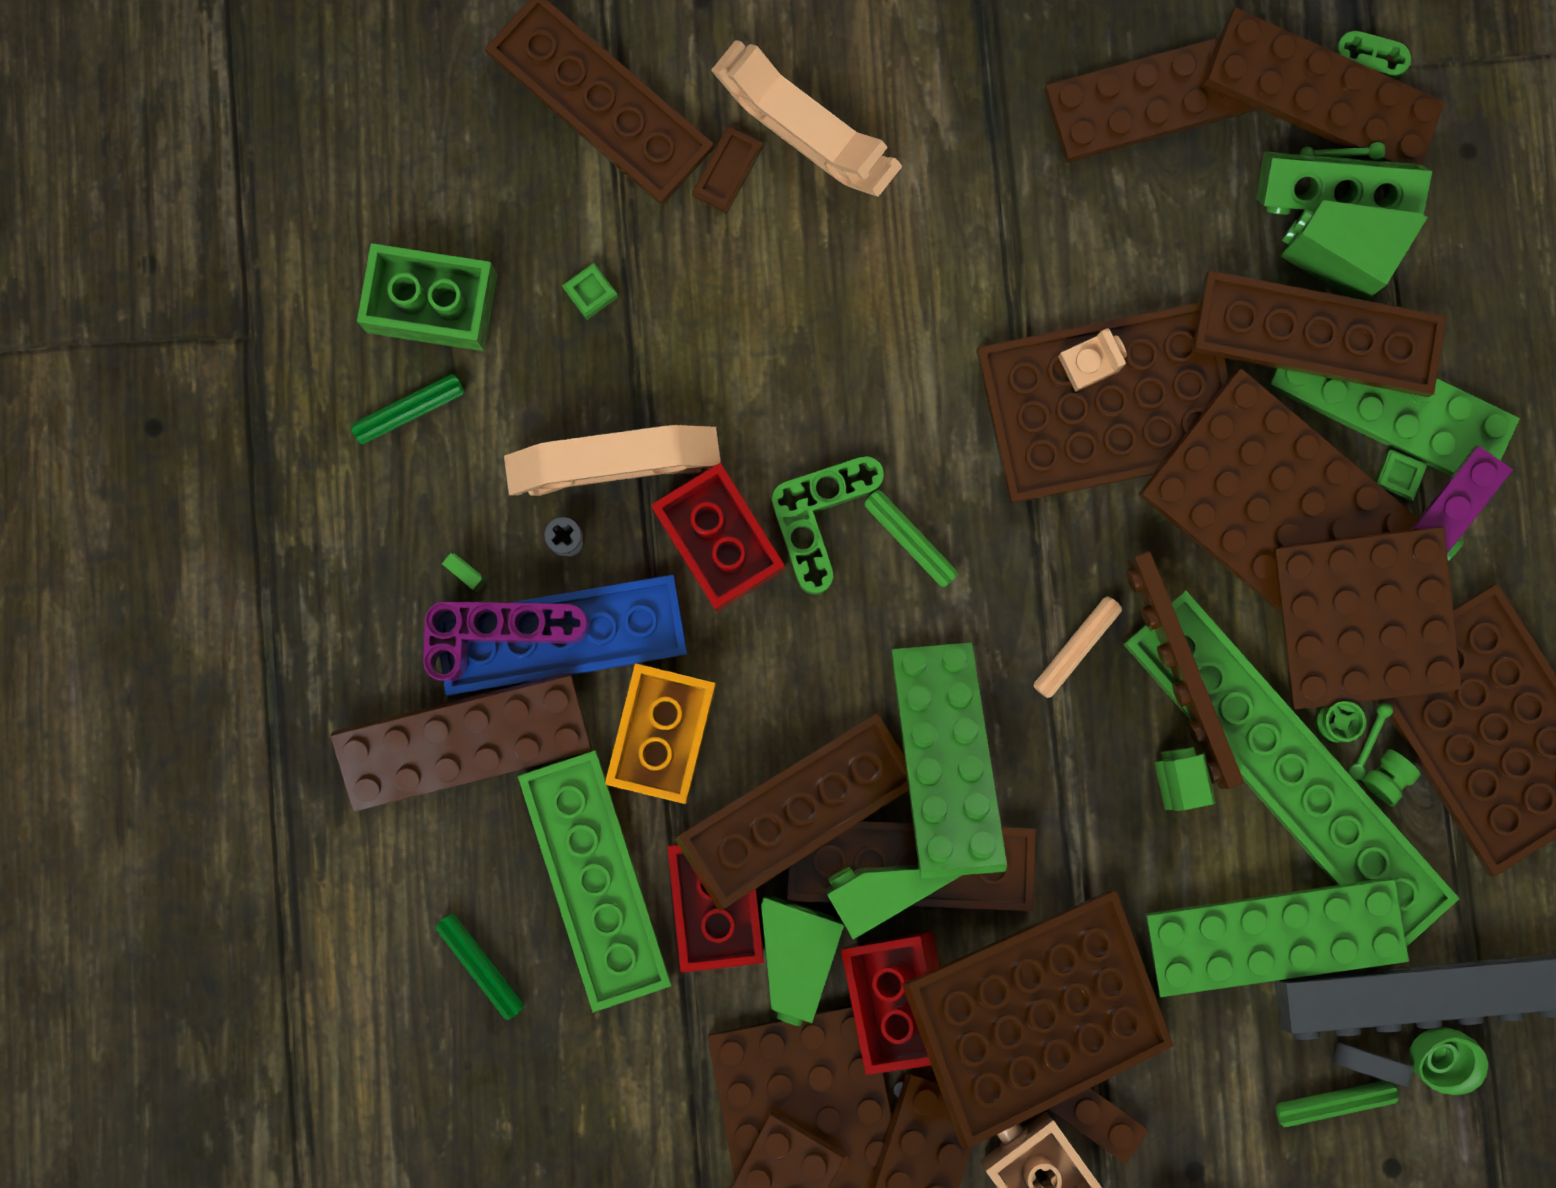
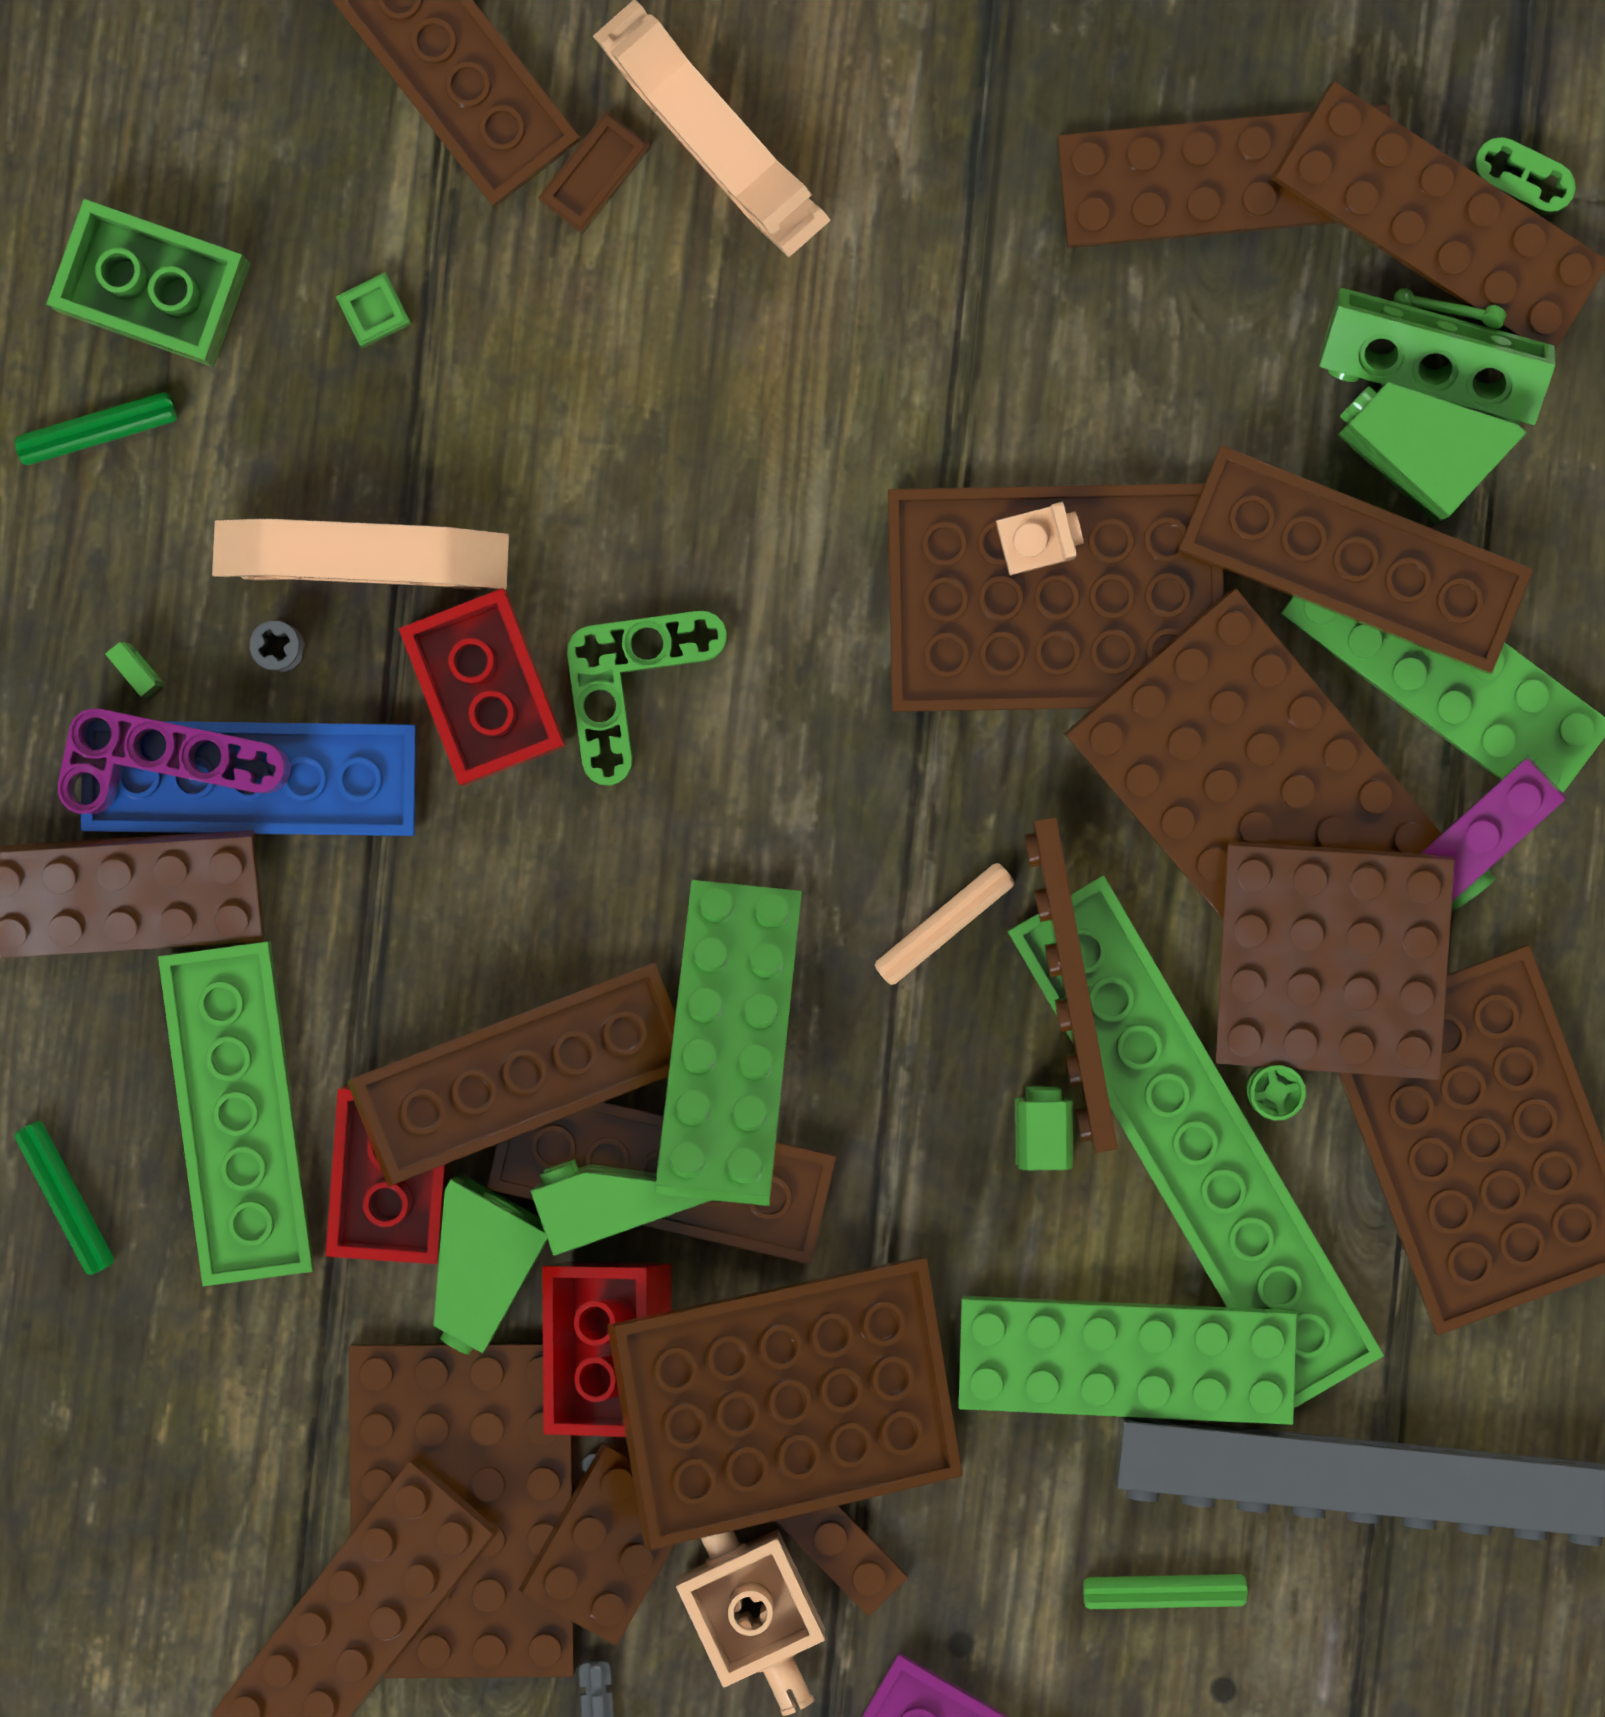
camera: 20 degrees right, 5 degrees up
light orange brick [605,663,716,804] -> none
bright green axle [864,490,958,587] -> none
dark grey beam [1332,1042,1414,1087] -> none
bright green hinge [1349,702,1393,780] -> none
bright green wheel [1361,749,1421,806] -> none
bright green tile [1374,449,1427,503] -> none
bright green hat [1408,1027,1489,1095] -> none

